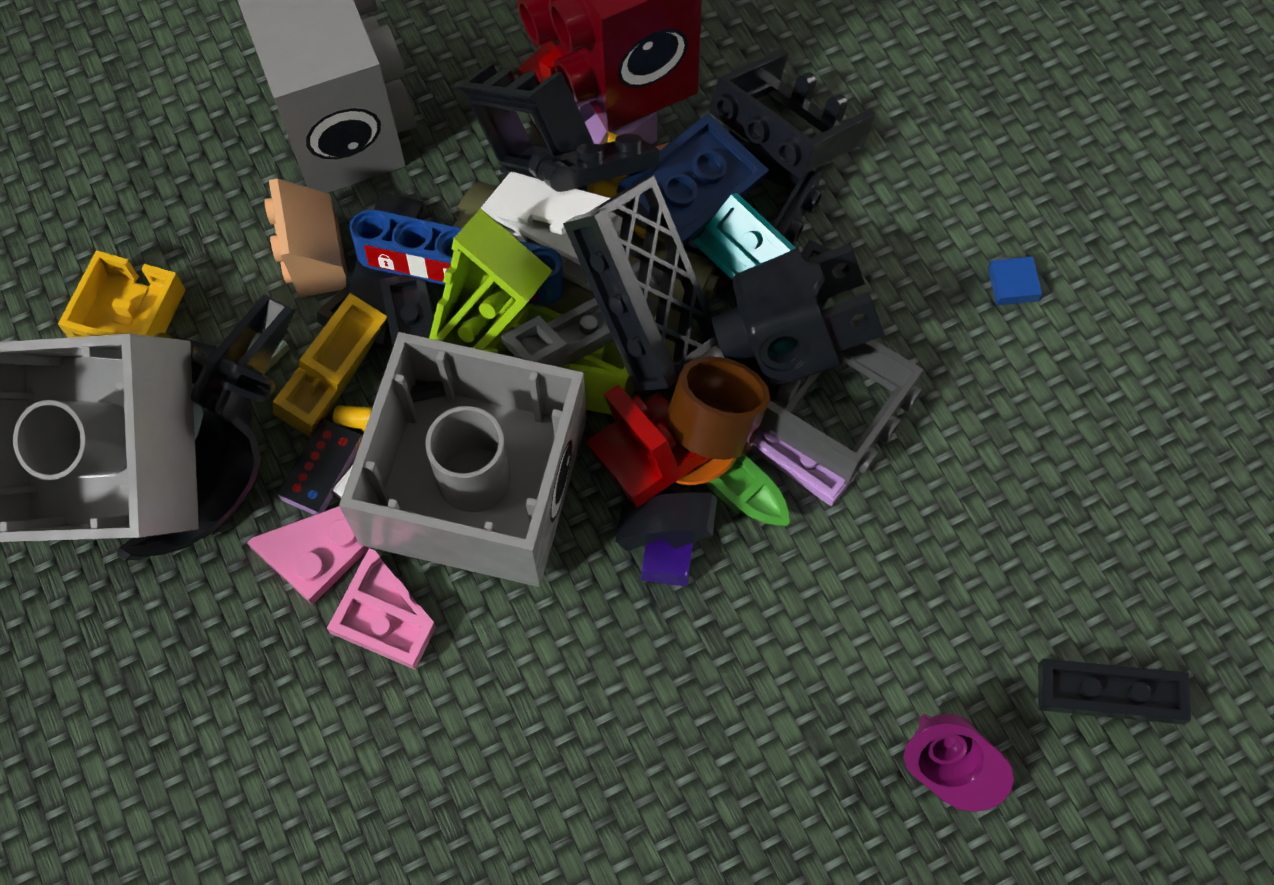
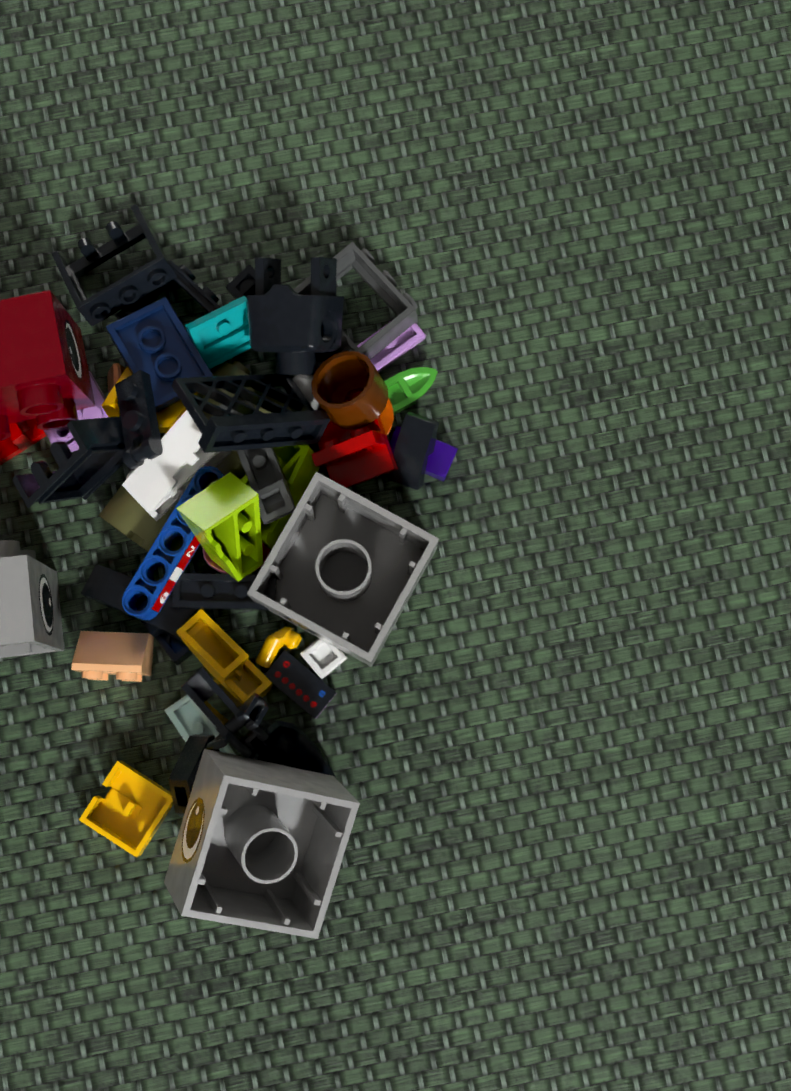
camera: 80 degrees left, 15 degrees up
bright pink wing [247,506,370,605] -> none
bright pink wing [327,548,436,670] -> none
magenta piece [904,713,1014,812] -> none
blue tile [988,257,1042,306] -> none
black plate [1038,658,1191,725] -> none

